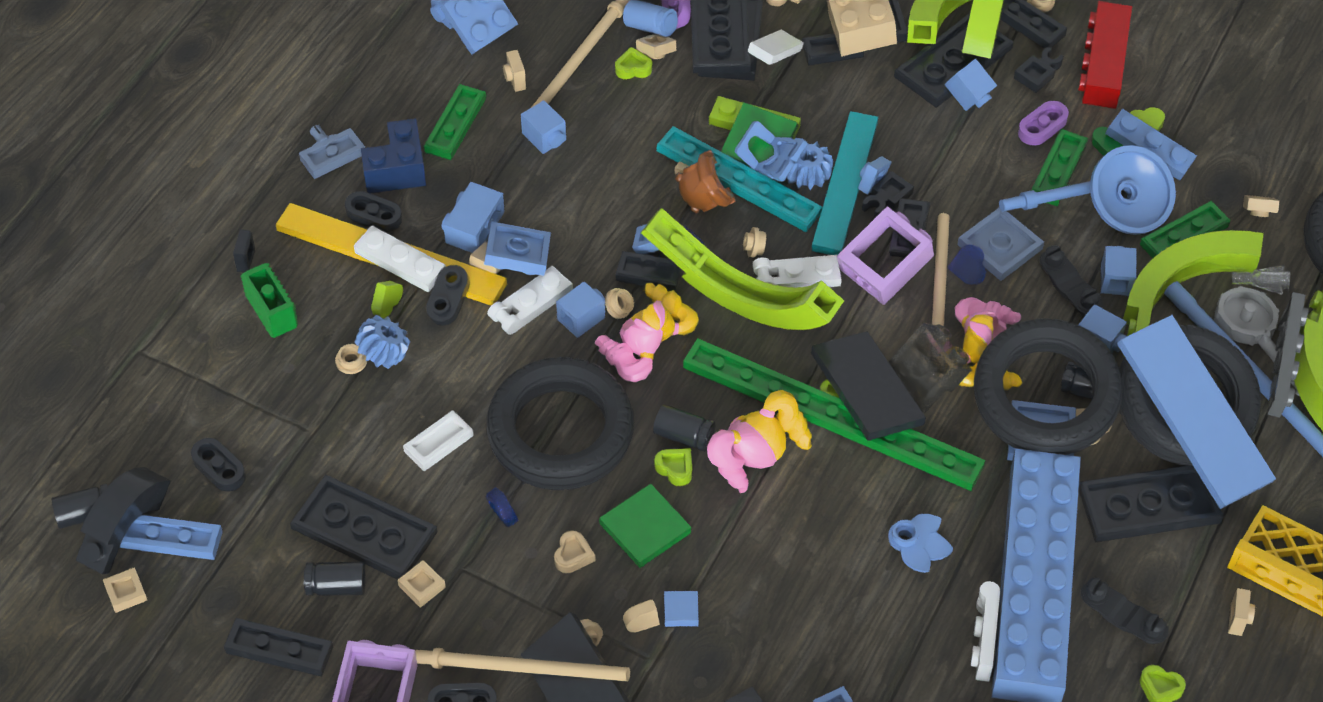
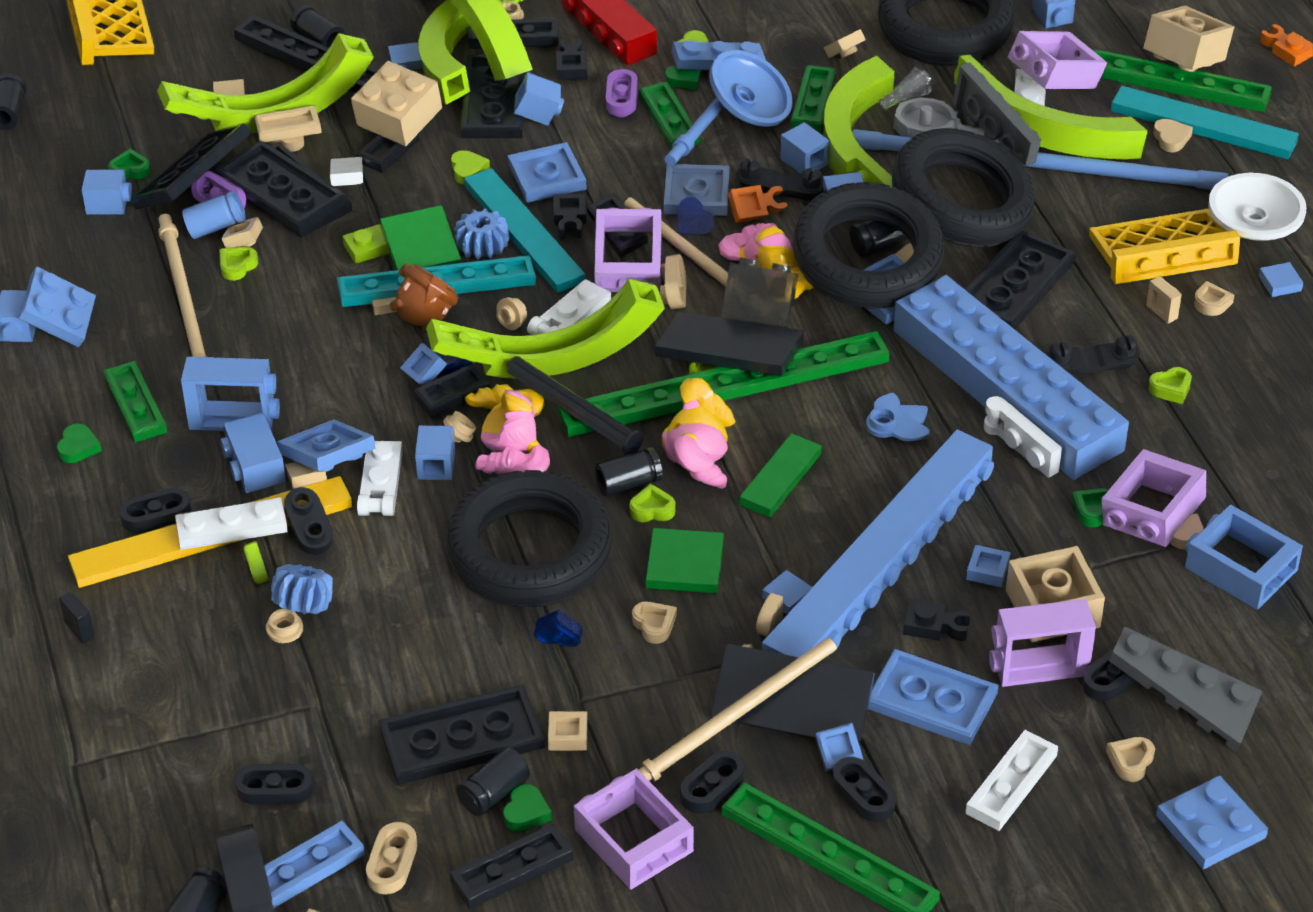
camera: 45 degrees left, 10 degrees down
green brick [241,263,298,338] -> none
sand blue plate [299,125,365,179] -> none
dark blue brick [361,118,426,193] -> none
white tile [403,410,474,471] -> none
tan plate [503,50,526,92] -> none
medium blue brick [521,101,566,154] -> none
medium blue piece [735,121,807,181] -> none
medium blue plate [858,156,891,195] -> none
medium blue tile [1117,315,1276,509] -> none
none -> green tile [57,424,102,463]
none -> medium blue window [181,357,280,431]
none -> tan plate [366,822,417,894]
none -> lime tile [451,150,490,185]
none -> green tile [503,784,552,832]
none -> black axle [507,356,644,454]
none -> medium blue plate [508,142,587,203]
none -> tan plate [660,254,687,310]
none -> orange plate [727,185,787,224]
none -> green tile [740,433,822,518]
none -> medium blue brick [762,429,994,662]
none -> tan tile [1194,281,1234,316]

